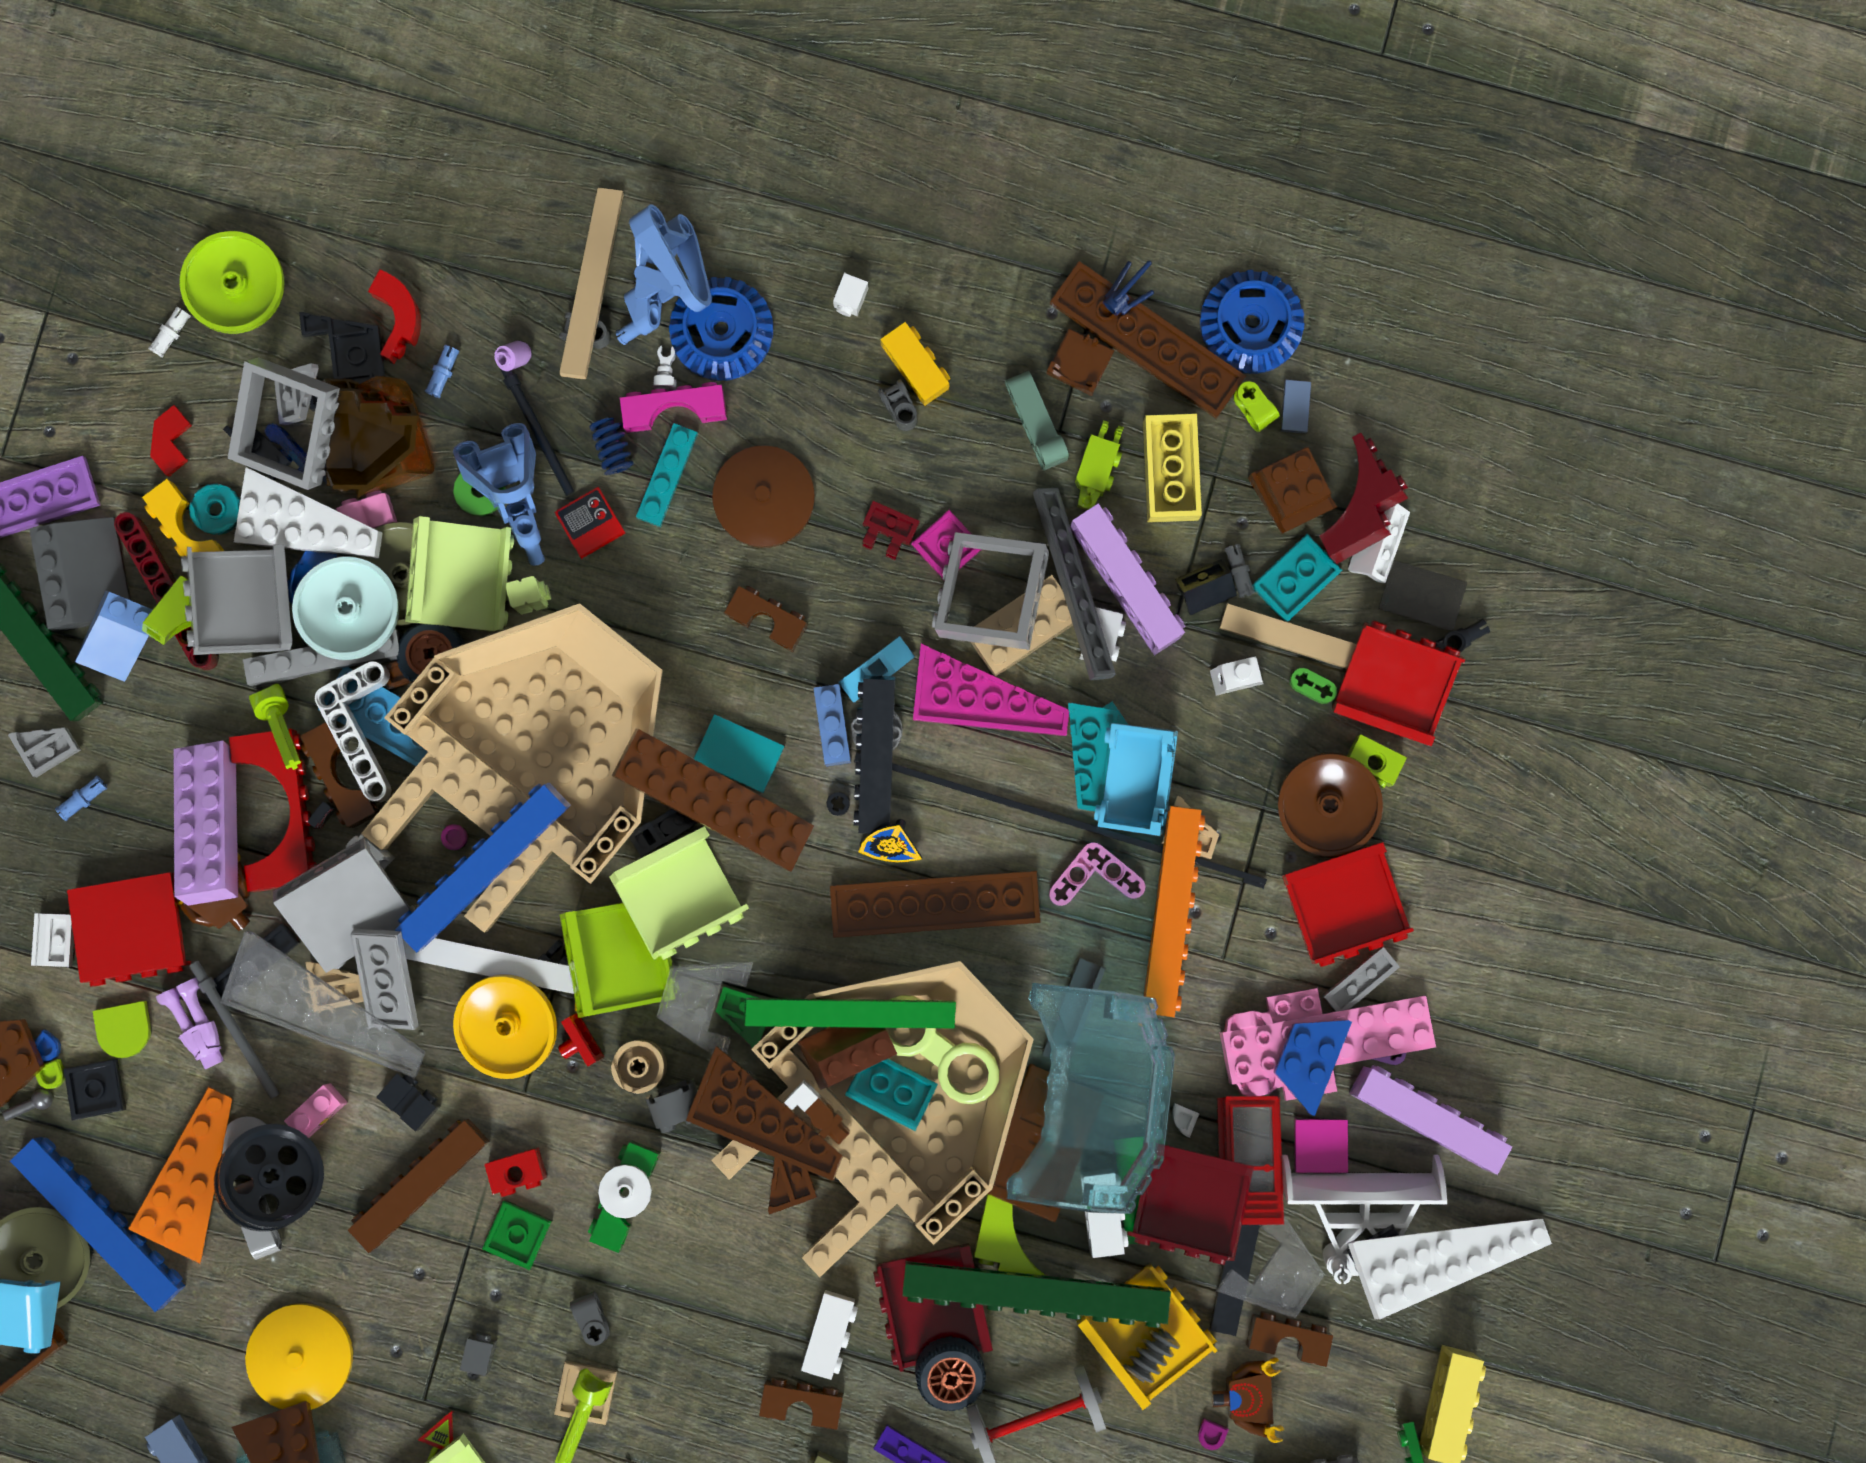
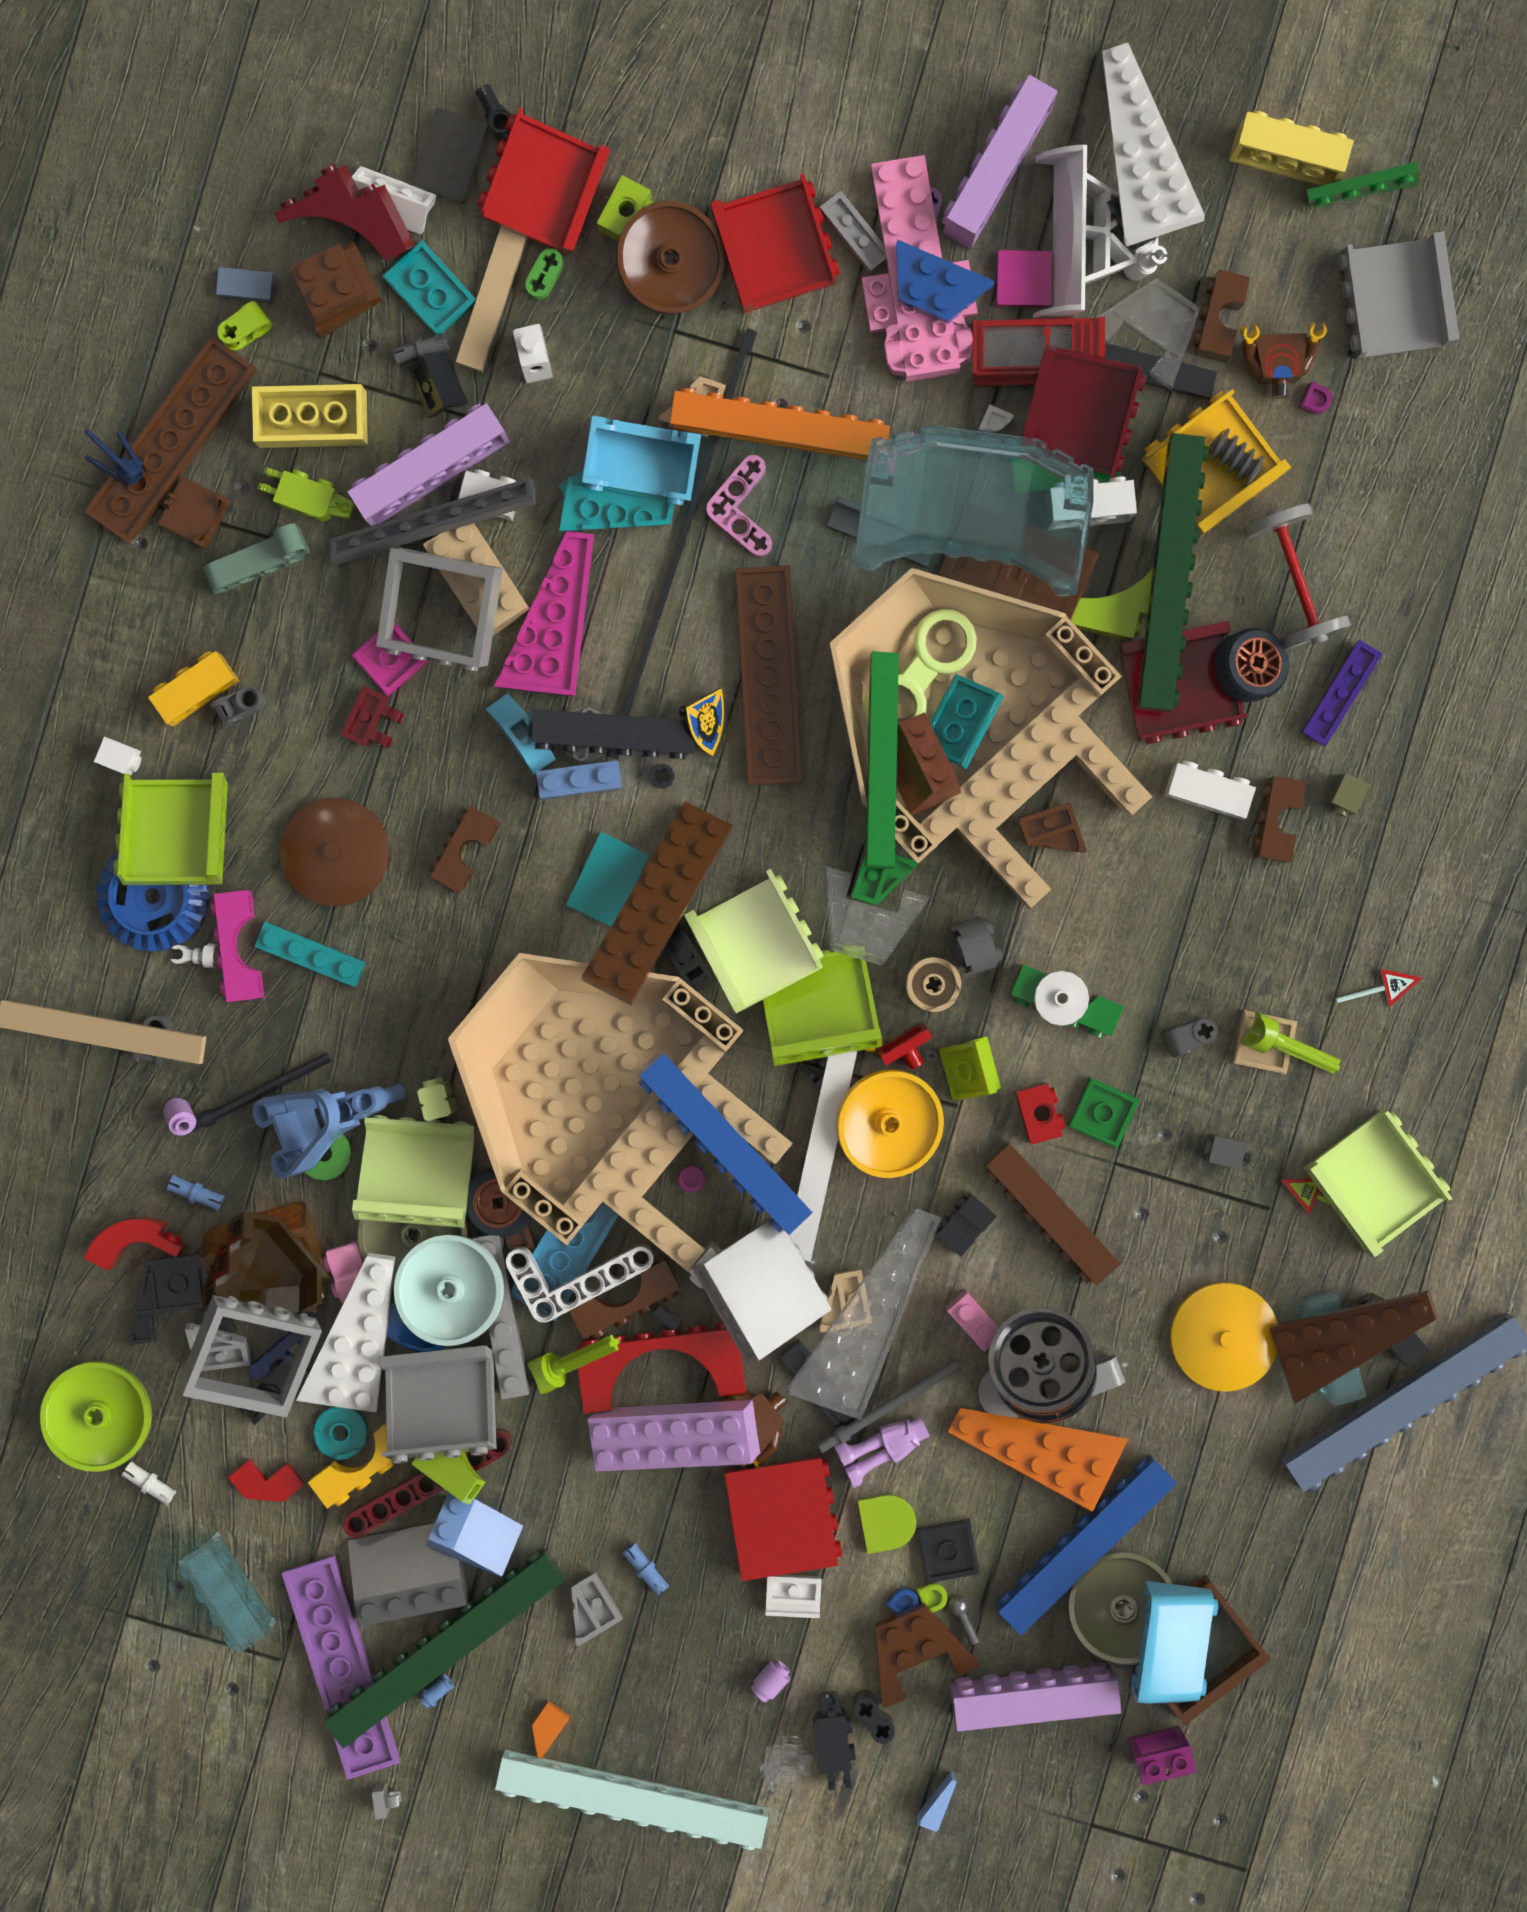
camera: 90 degrees left, 5 degrees up
light grey tile [350,929,419,1030] -> none
slope [554,487,626,559] -> none
dark blue piece [589,418,634,475] -> none
medium blue connector [616,204,712,345] -> none
reddish brown wing [686,1046,844,1181] -> none
reddish brown hips [784,1079,850,1145] -> none
blue gear [1200,270,1305,374] -> none
none -> lime panel [114,773,228,885]
none -> clear light blue brick [178,1531,276,1654]
none -> lime bracket [939,1036,1001,1101]

